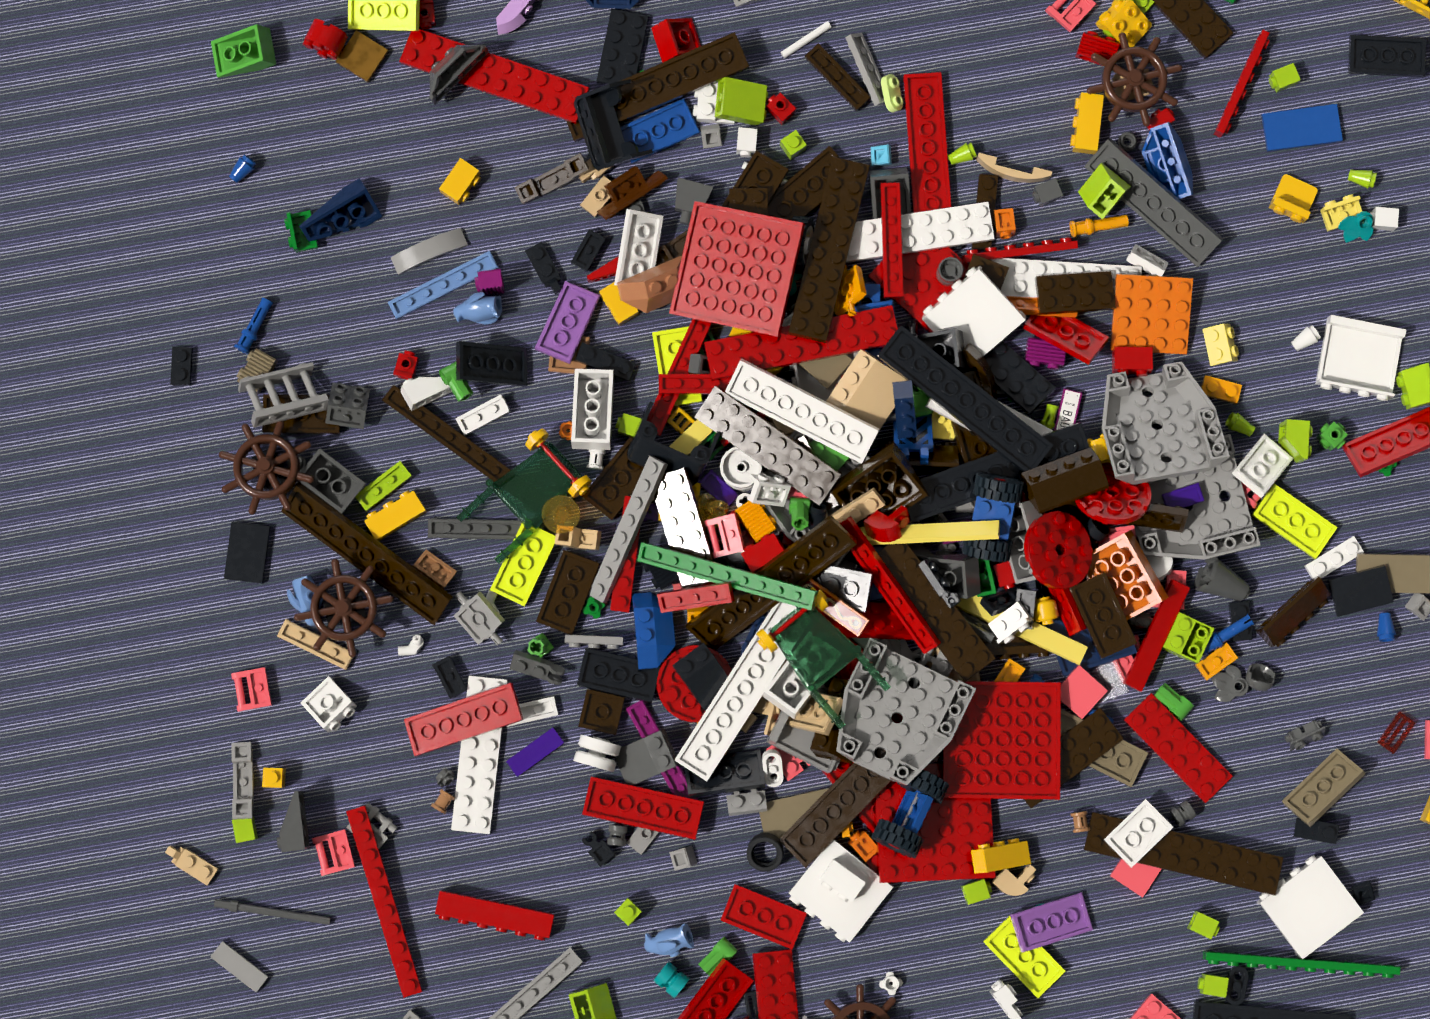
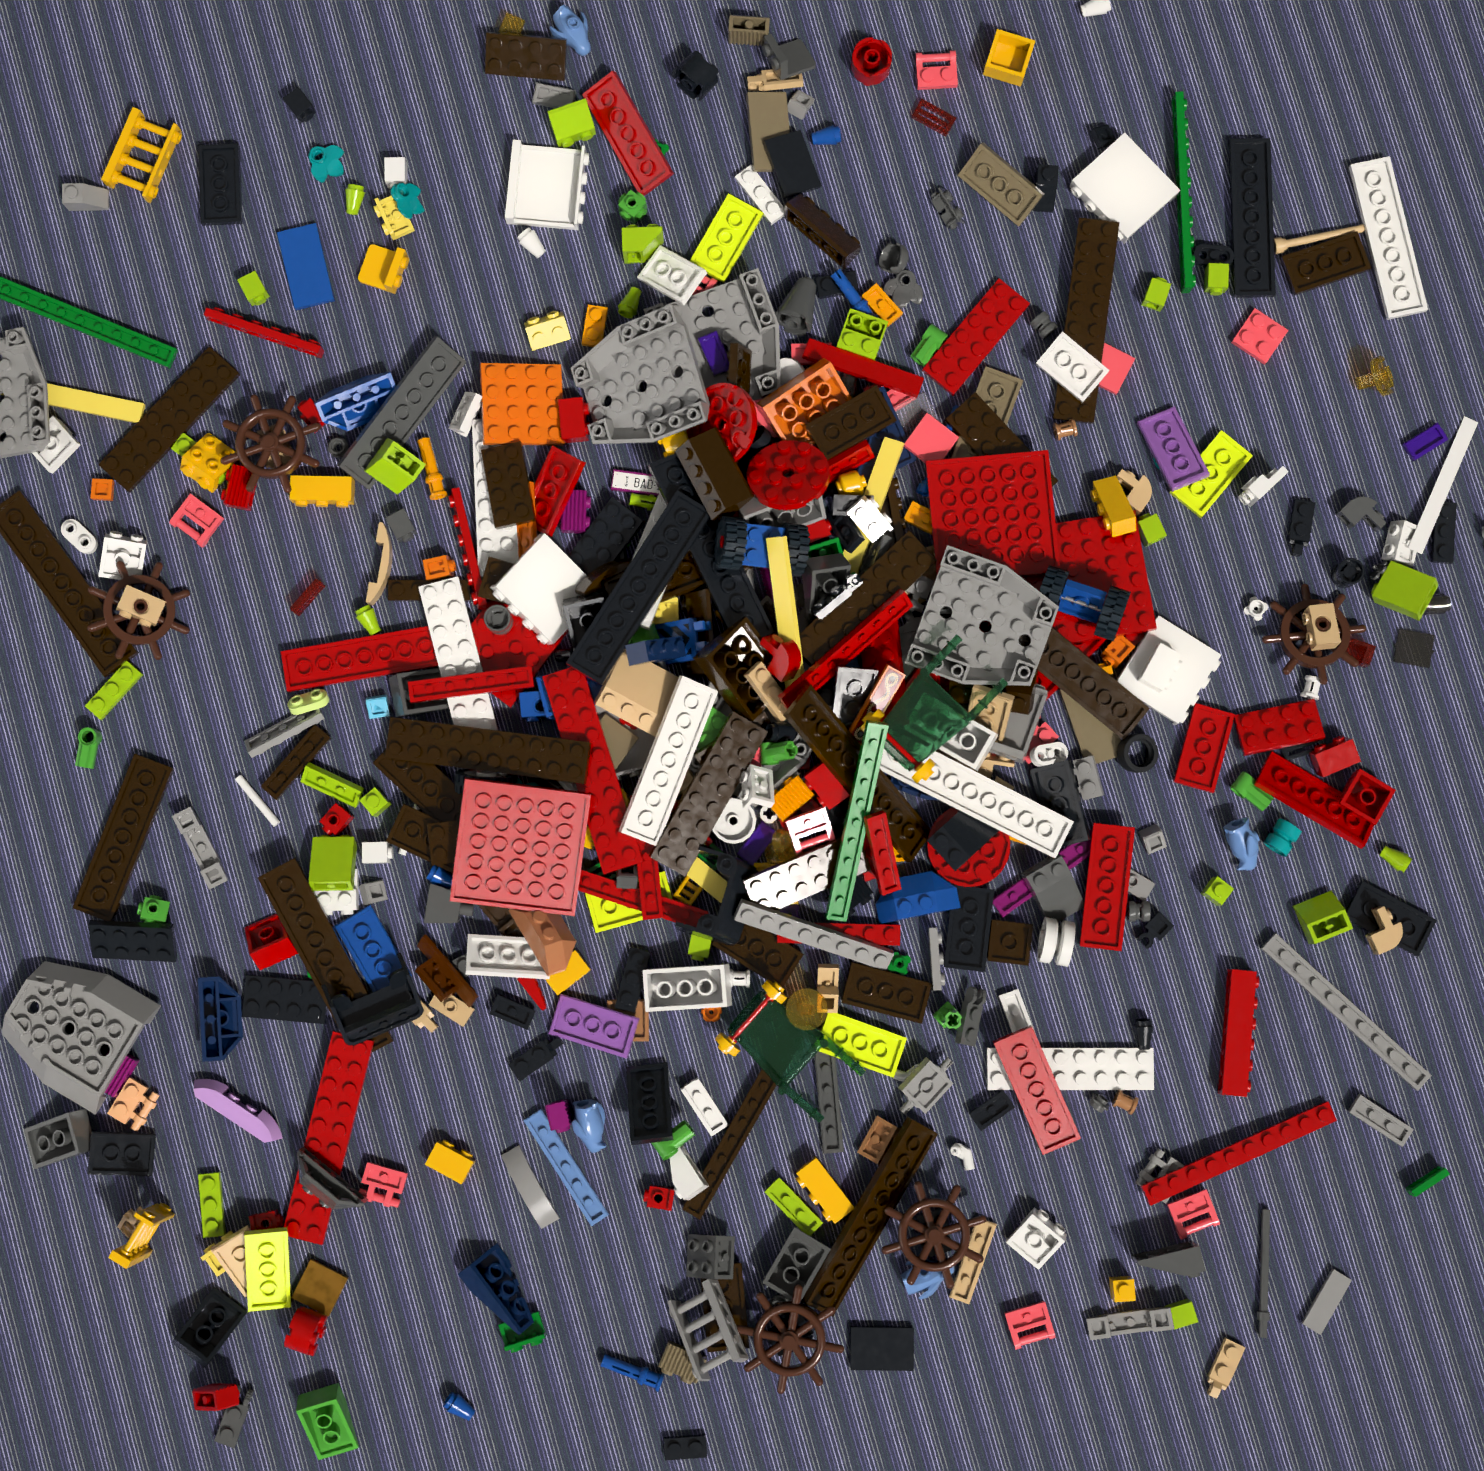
camera: 90 degrees left, 0 degrees up
dark purple tile [506,727,564,777] -> none
slope [514,153,589,204] -> none
light orange plate [834,265,866,316] -> none
none -> clear red tile [290,579,326,616]
none -> lime plate [300,762,364,808]
none -> teal plate [308,145,344,183]
none -> coral plate [359,1162,408,1208]
none -> blue cone [426,865,453,890]
none -> black cone [1133,1018,1154,1050]

